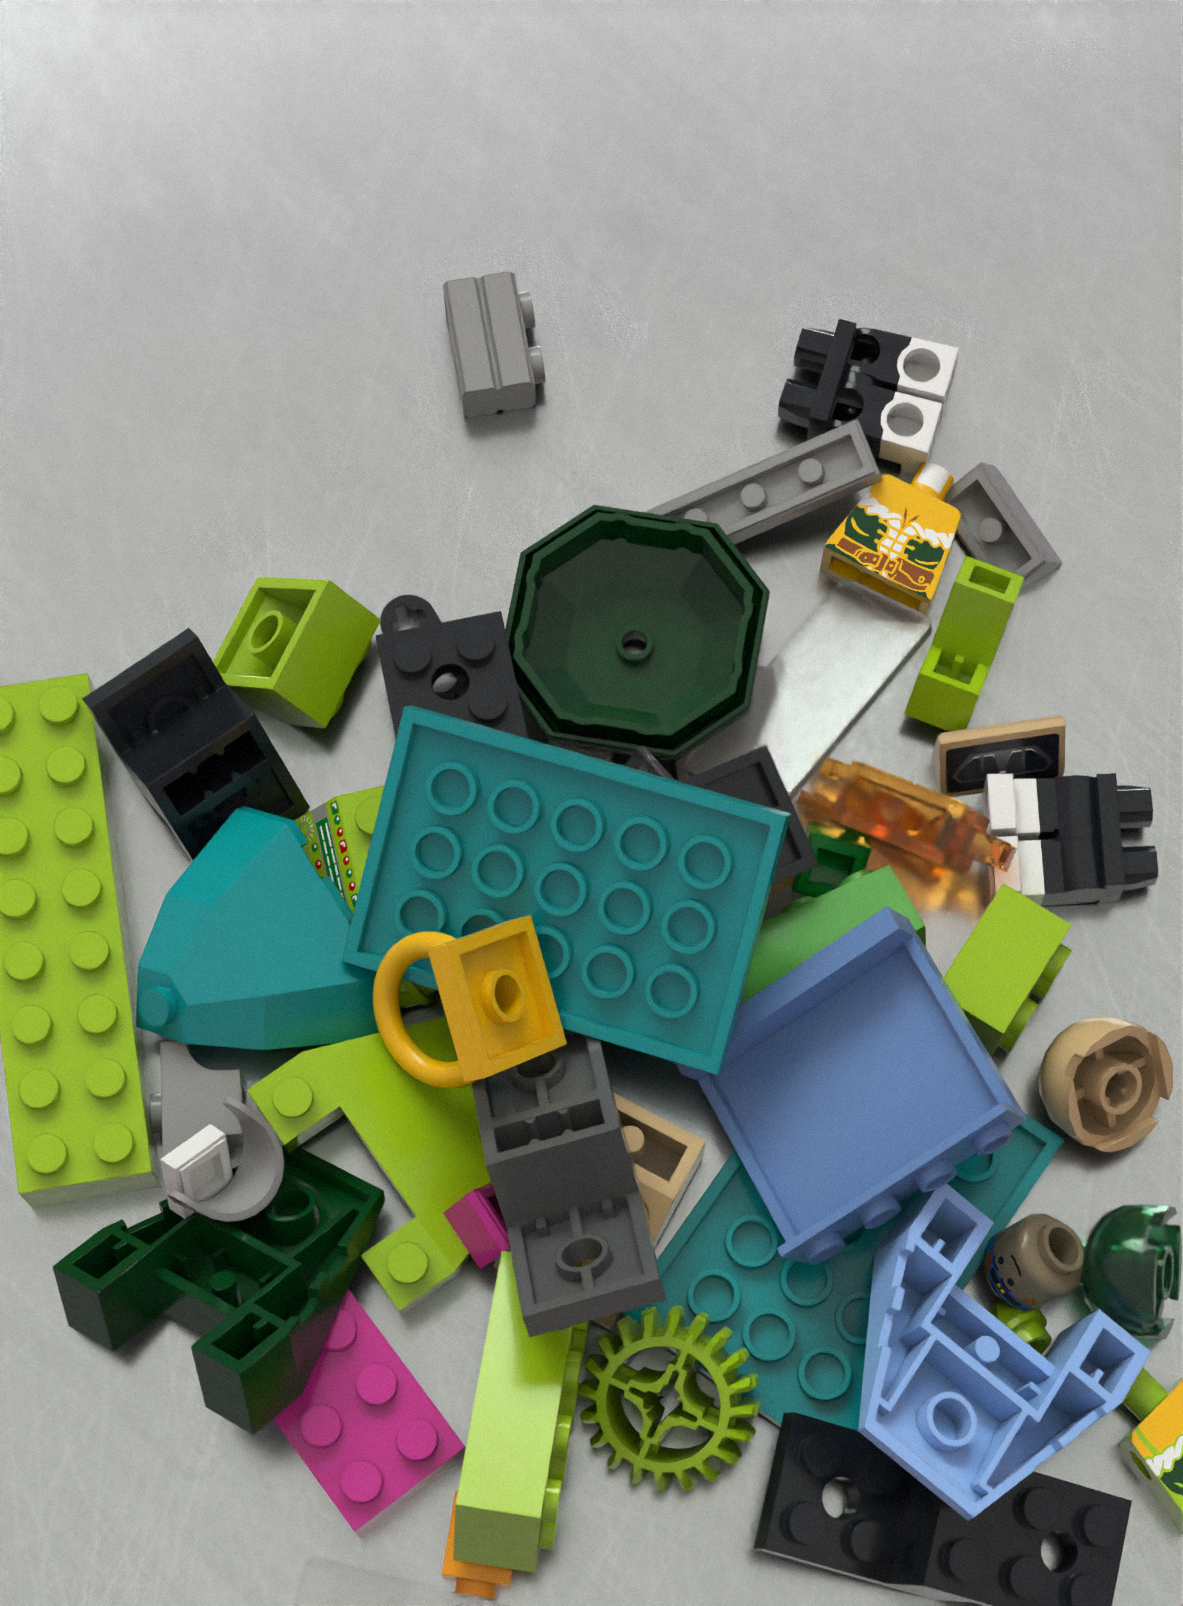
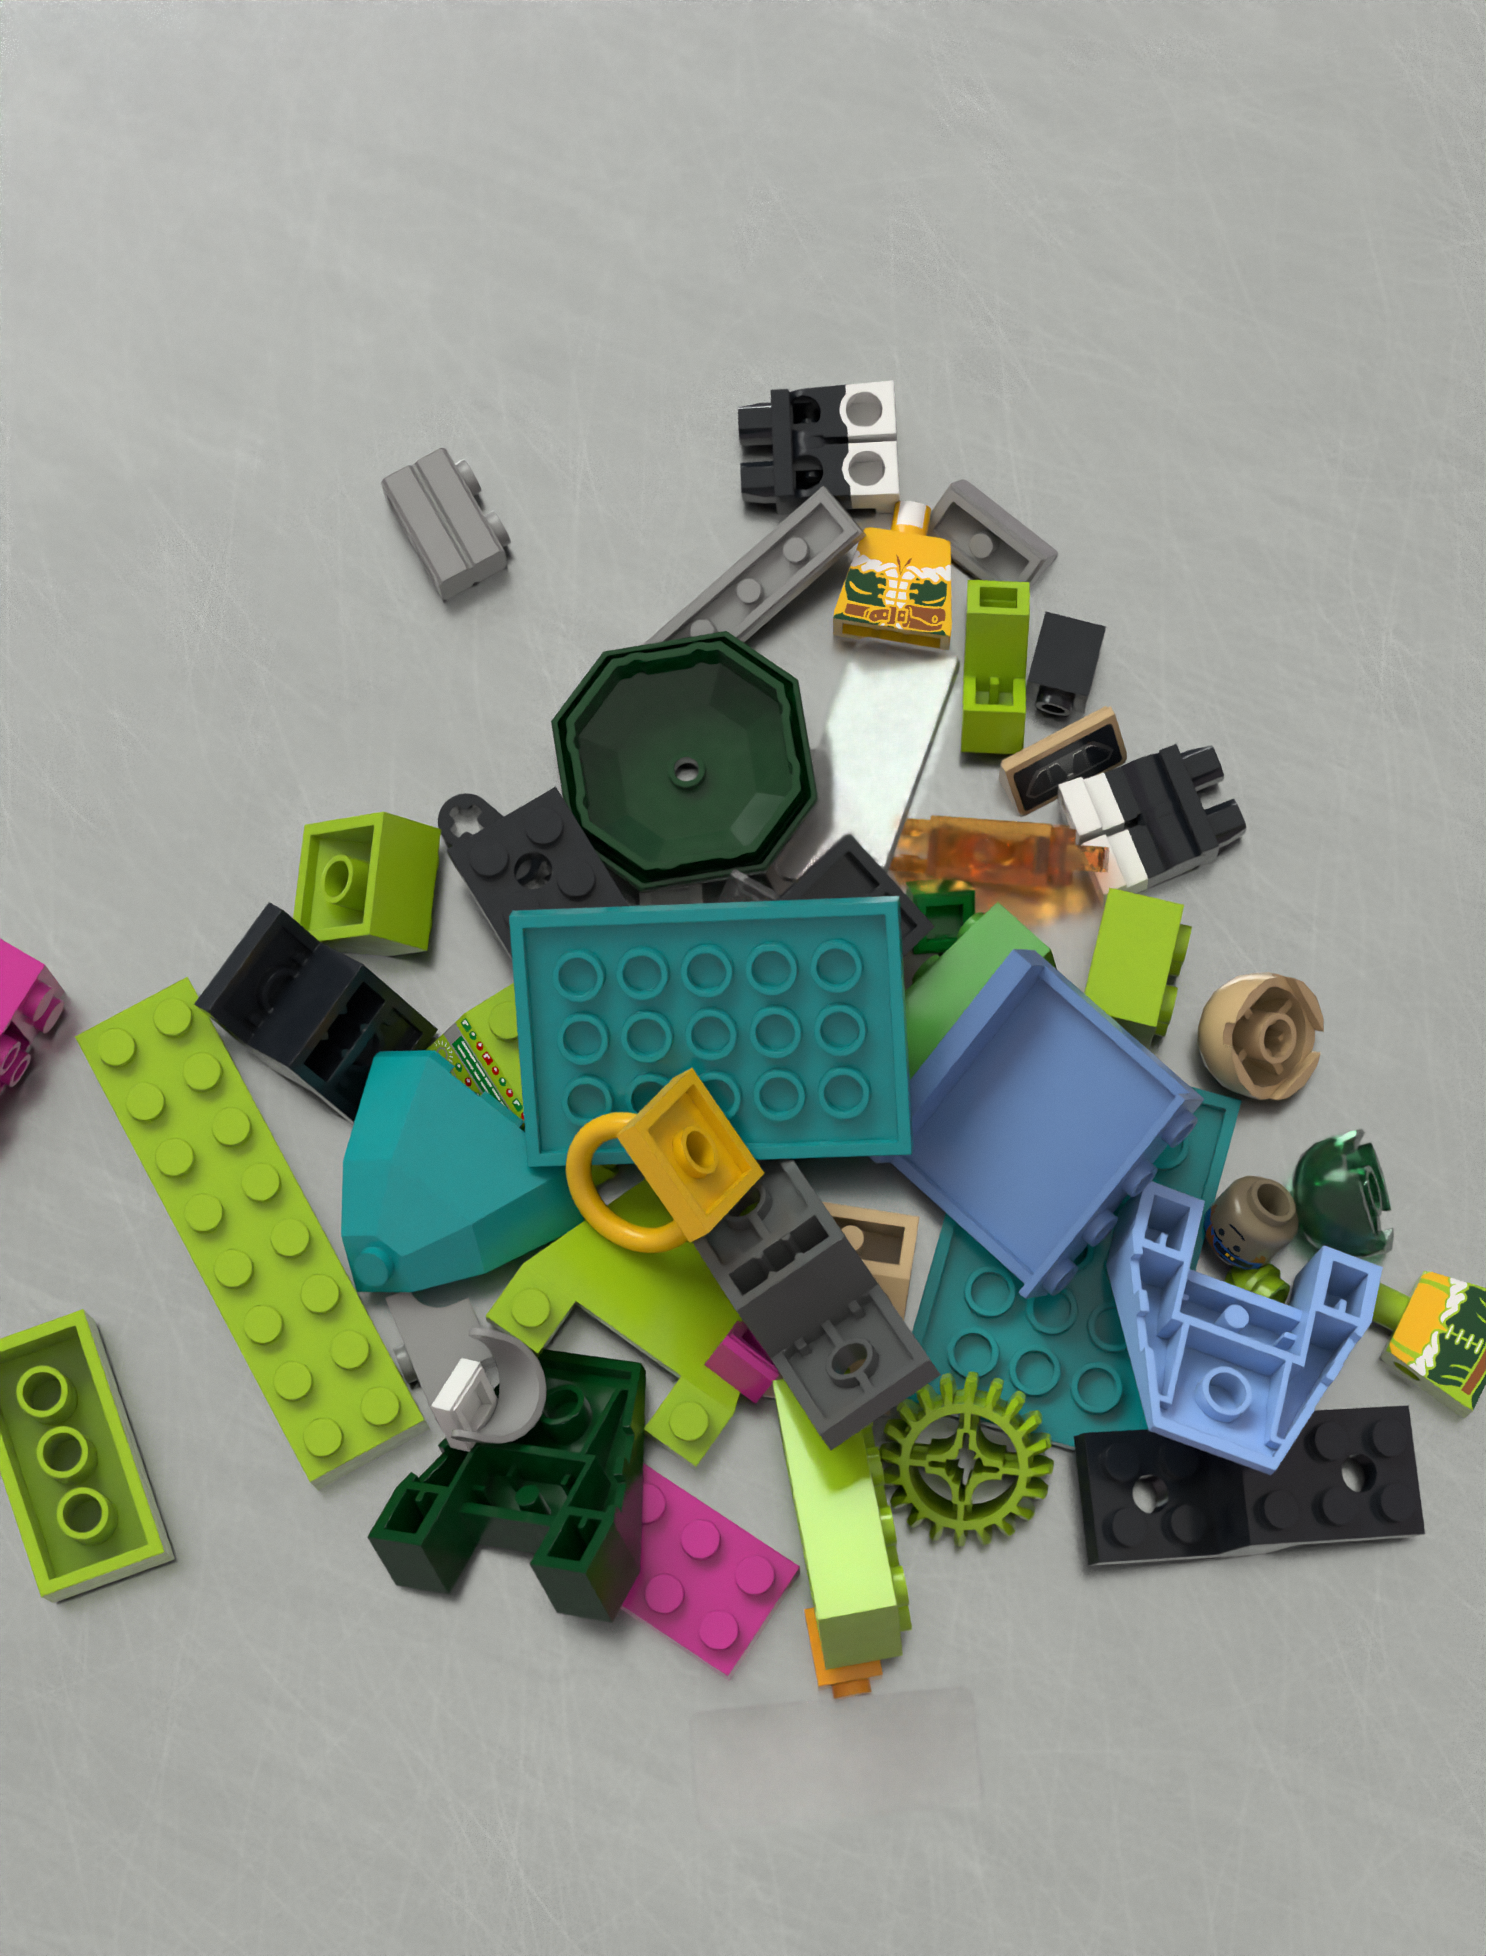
camera: 15 degrees left, 5 degrees up
none -> black brick [1026,611,1106,716]

